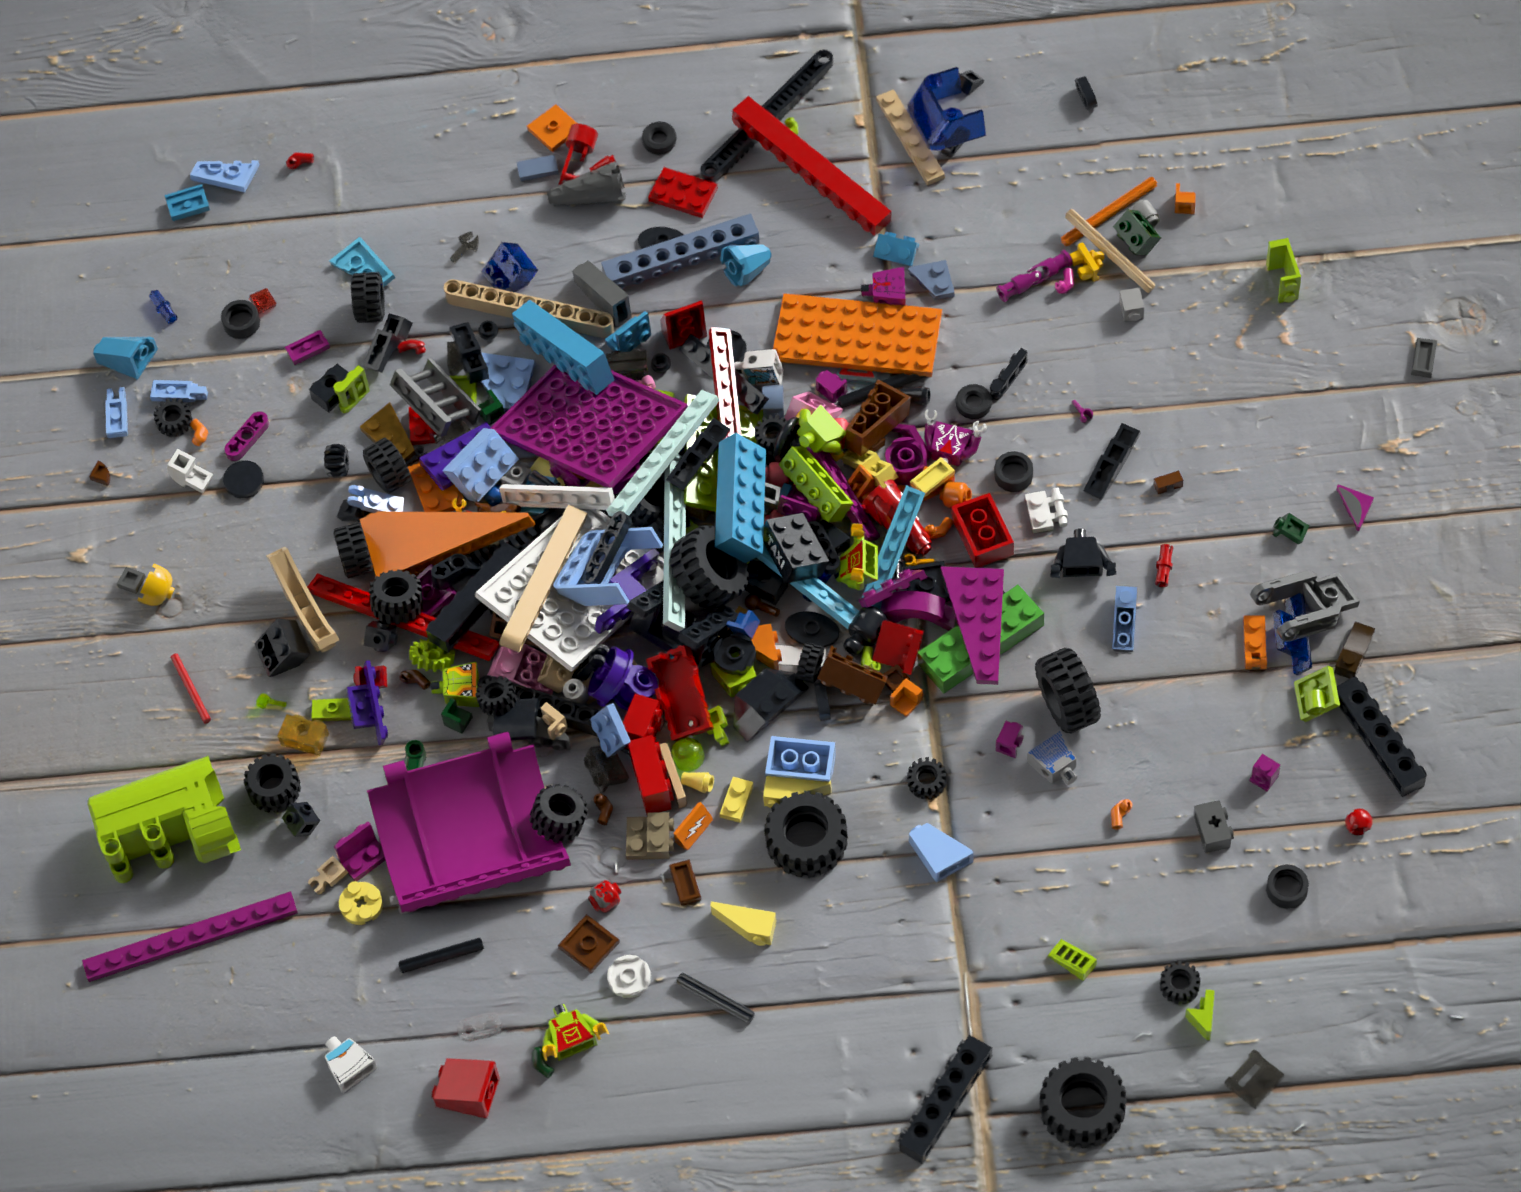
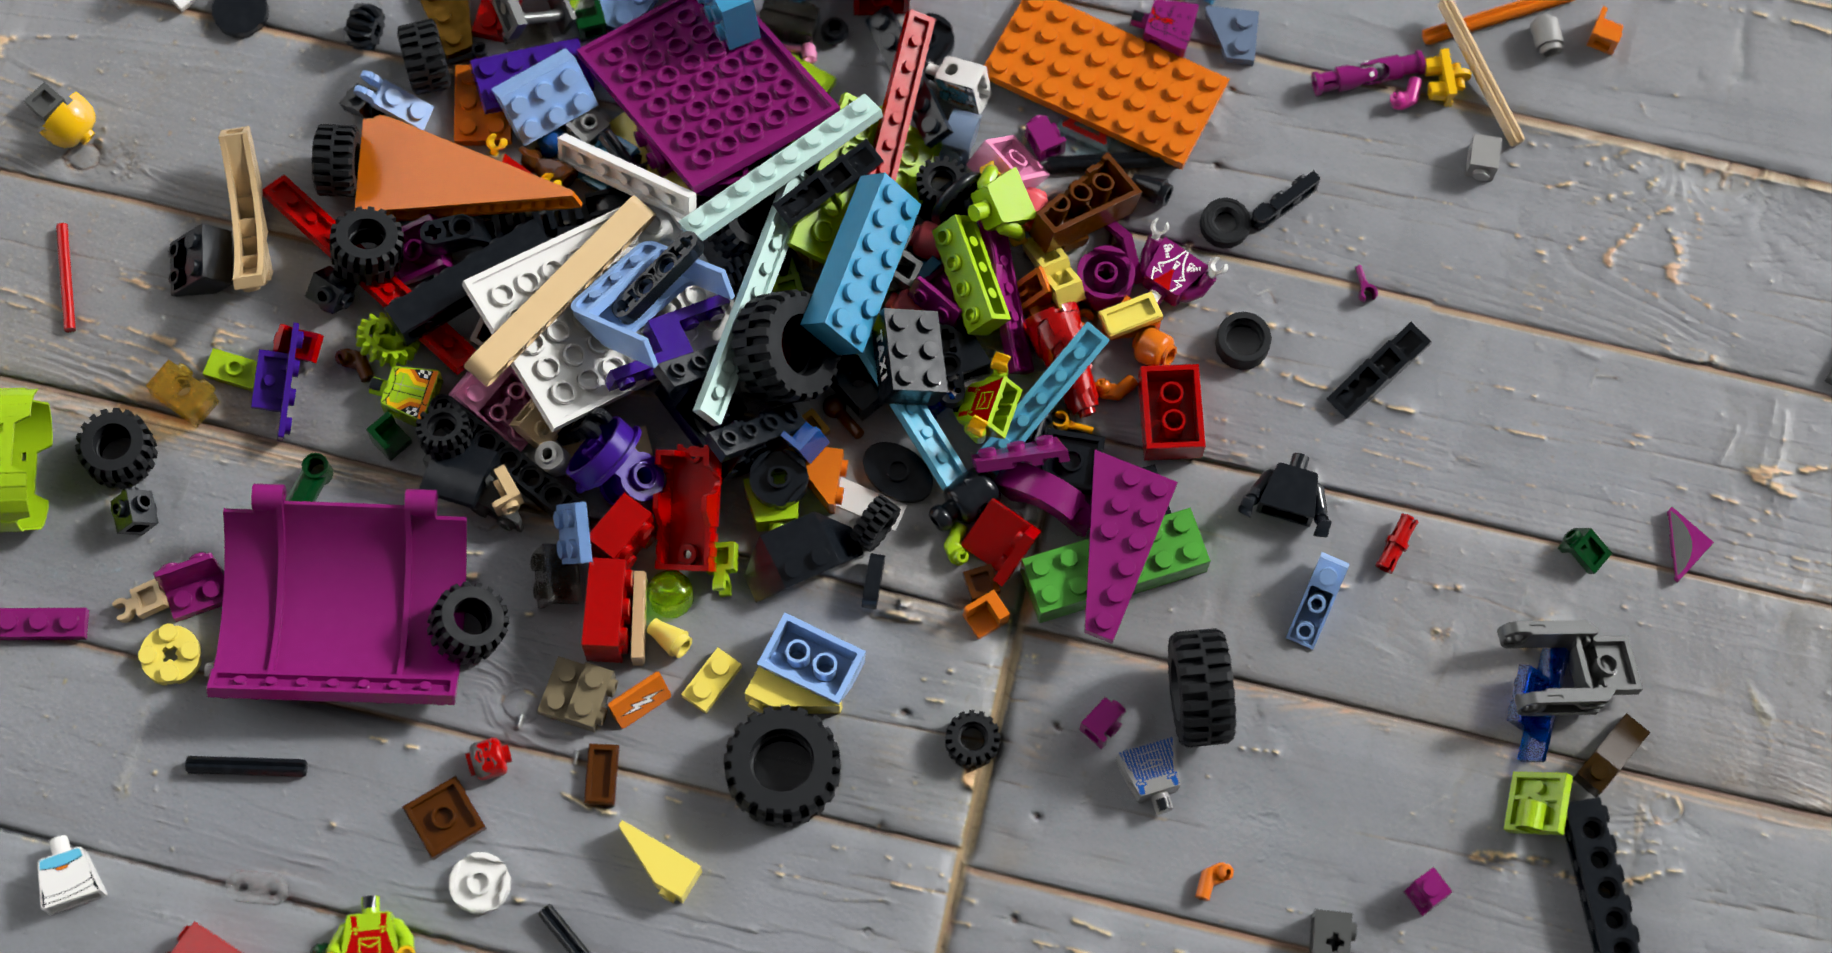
camera: 10 degrees right, 10 degrees up
clear neon green hand [256,693,287,709] -> none
reddish brown arm [593,793,613,825] -> none
reddish brown wedge [817,645,887,705] -> none
light blue slope [909,823,973,883] -> none
white plate [1025,488,1068,533] -> none
dark green brick [1113,209,1161,255] -> none
reddish brown piece [1153,470,1184,494] -> none
orange plate [1243,615,1267,669] -> none
lime panel [1266,238,1301,303] -> none

